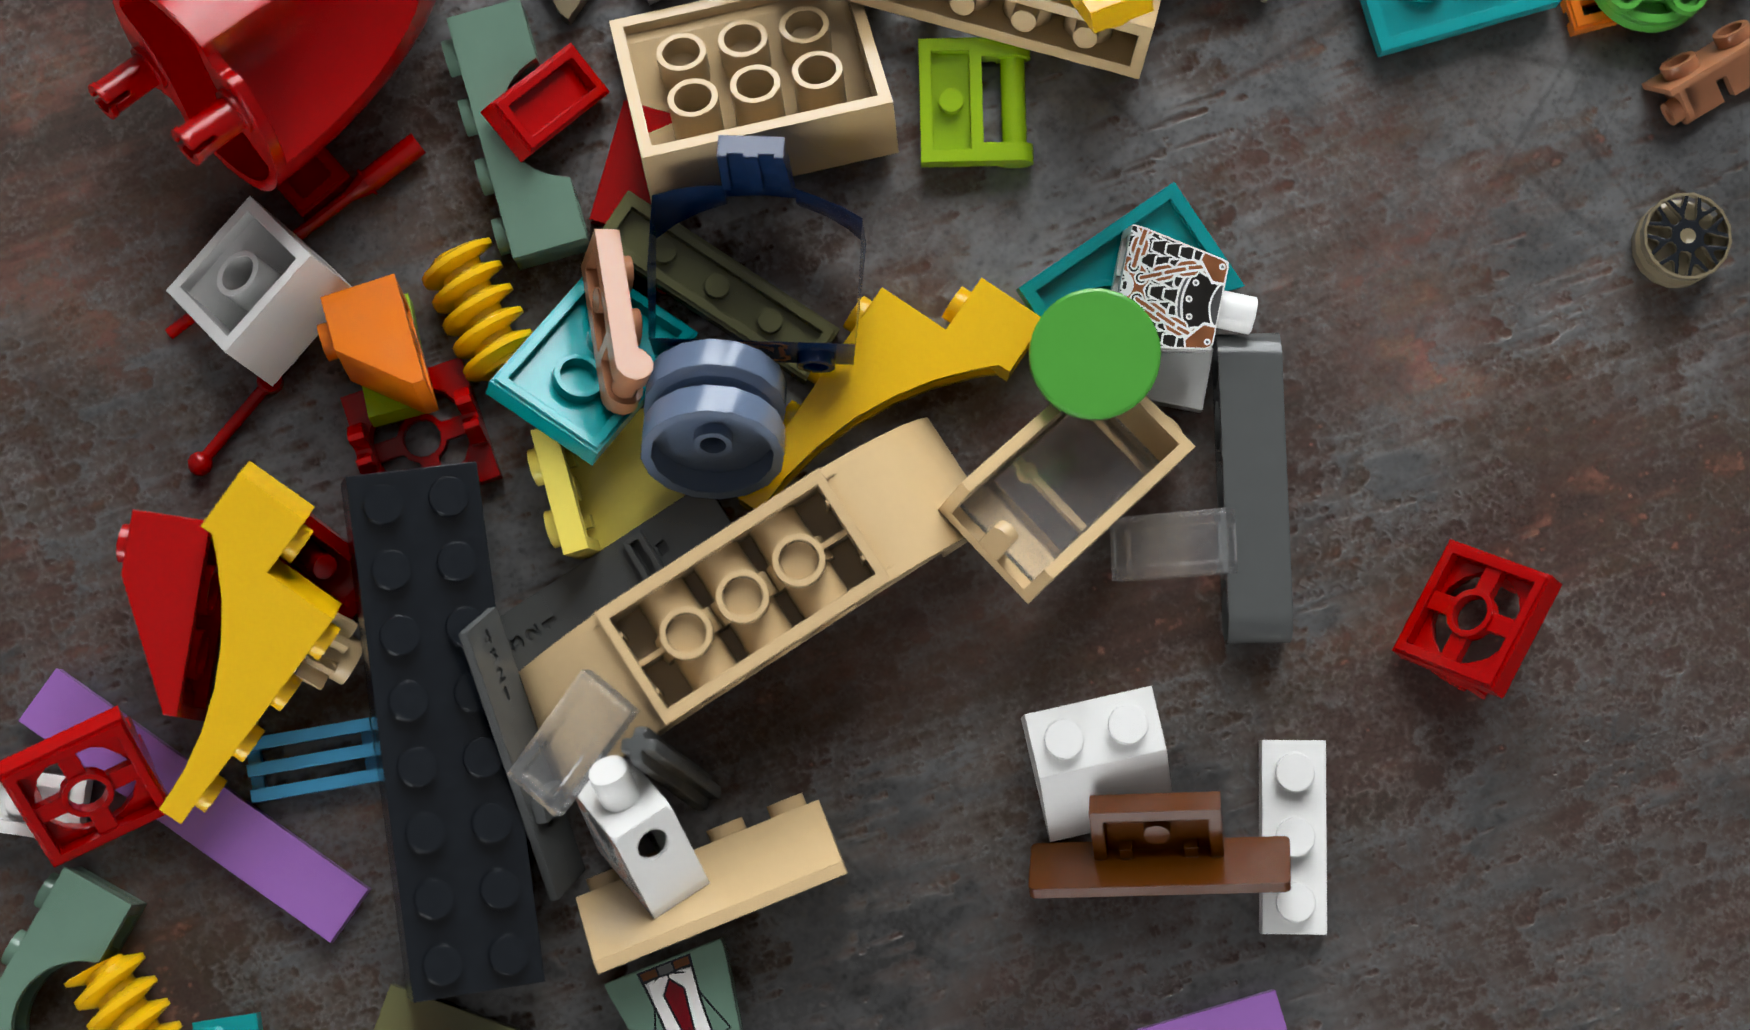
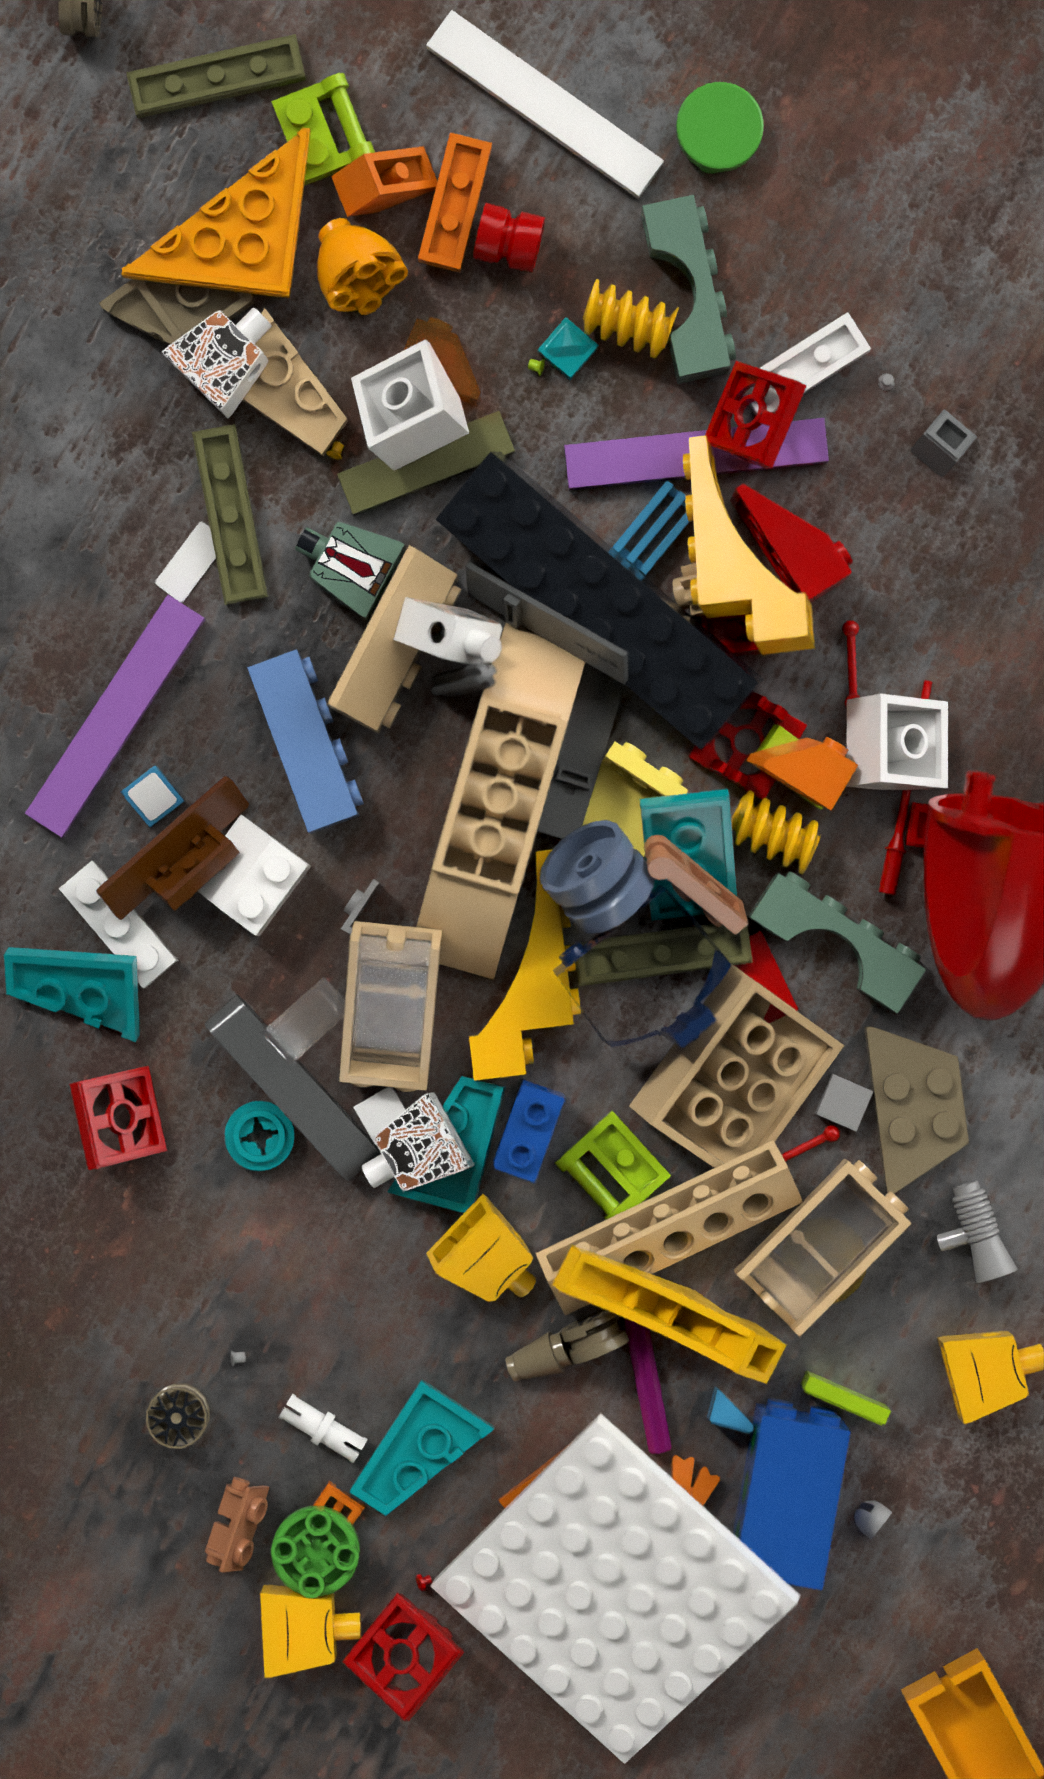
camera: 135 degrees right, 5 degrees up
red tile [480,43,610,162] -> none
clear tile [506,669,640,816] -> none
bright green tile [1029,288,1161,420] -> none
none -> teal wing [4,947,140,1042]
none -> white slope [121,766,185,828]
none -> teal gear [225,1101,294,1171]
none -> light grey piece [230,1350,246,1367]
none -> medium blue brick [247,649,364,834]
none -> white pin [278,1394,367,1463]
none -> light grey bracket [341,879,381,935]
none -> yellow torso [426,1194,536,1302]
none -> blue panel [493,1079,565,1183]

